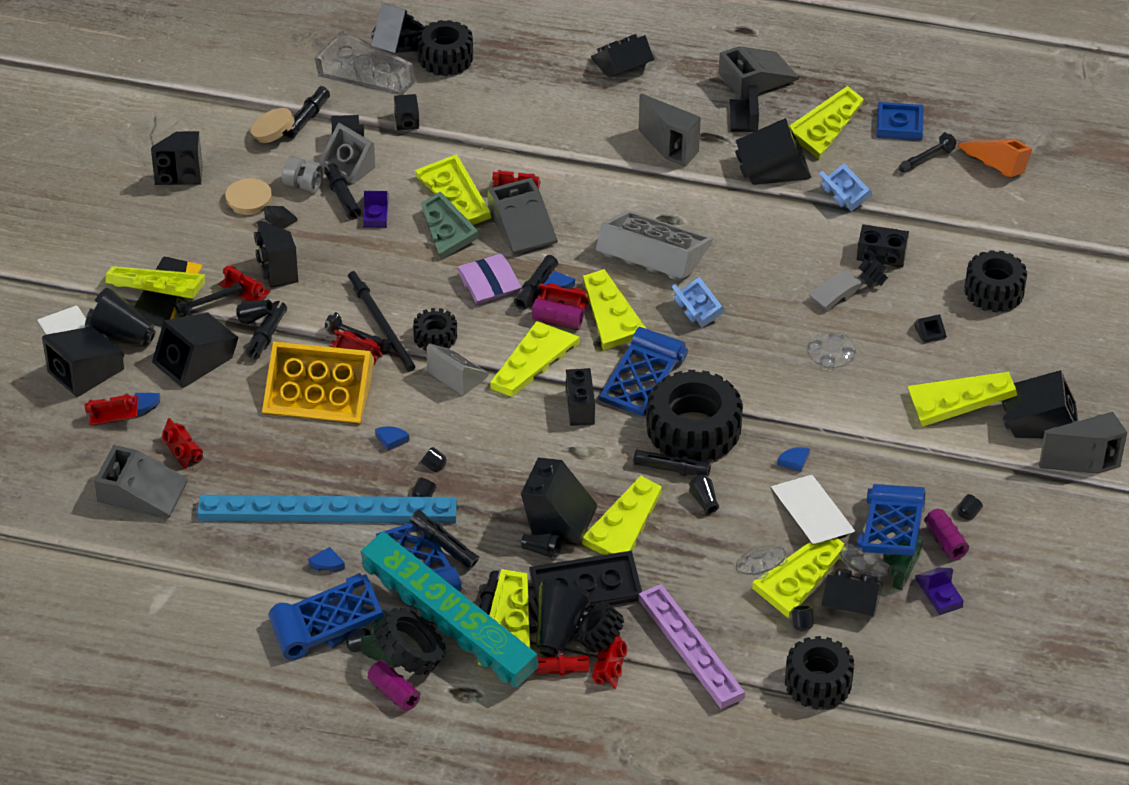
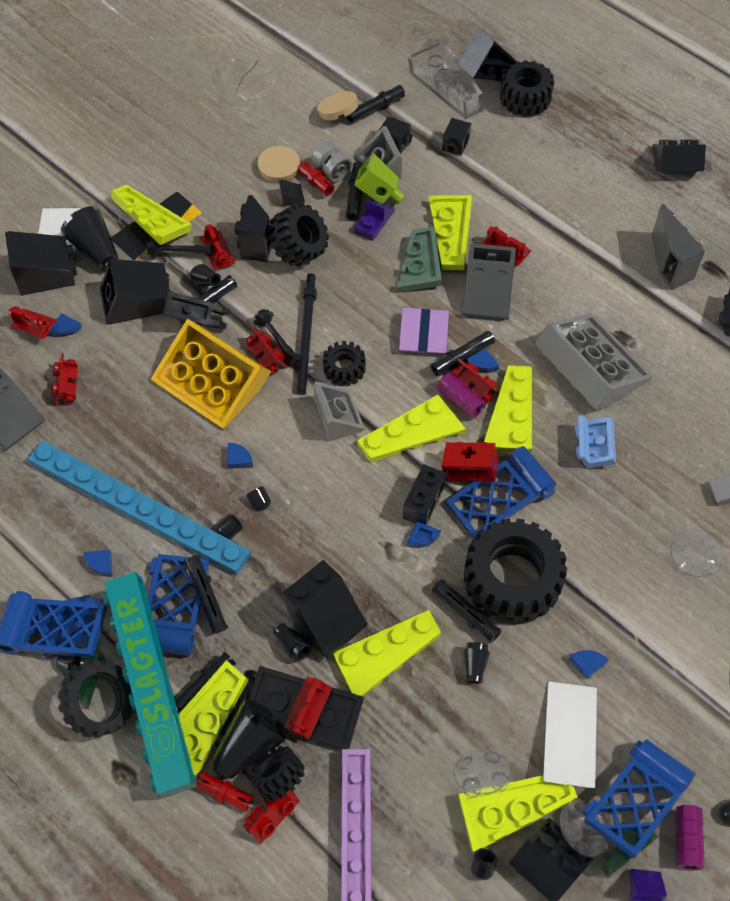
camera: 30 degrees right, 15 degrees up
black slope [151,131,203,185] -> none
magenta axle [367,660,421,711] -> none
none -> black hinge [162,291,230,330]
none -> black tyre [268,203,329,266]
none -> red hinge [284,676,333,739]
none -> red pin [297,161,335,196]
none -> lime torso [354,153,405,205]
none -> blue tile [407,521,441,548]
none -> red brick [441,442,499,482]

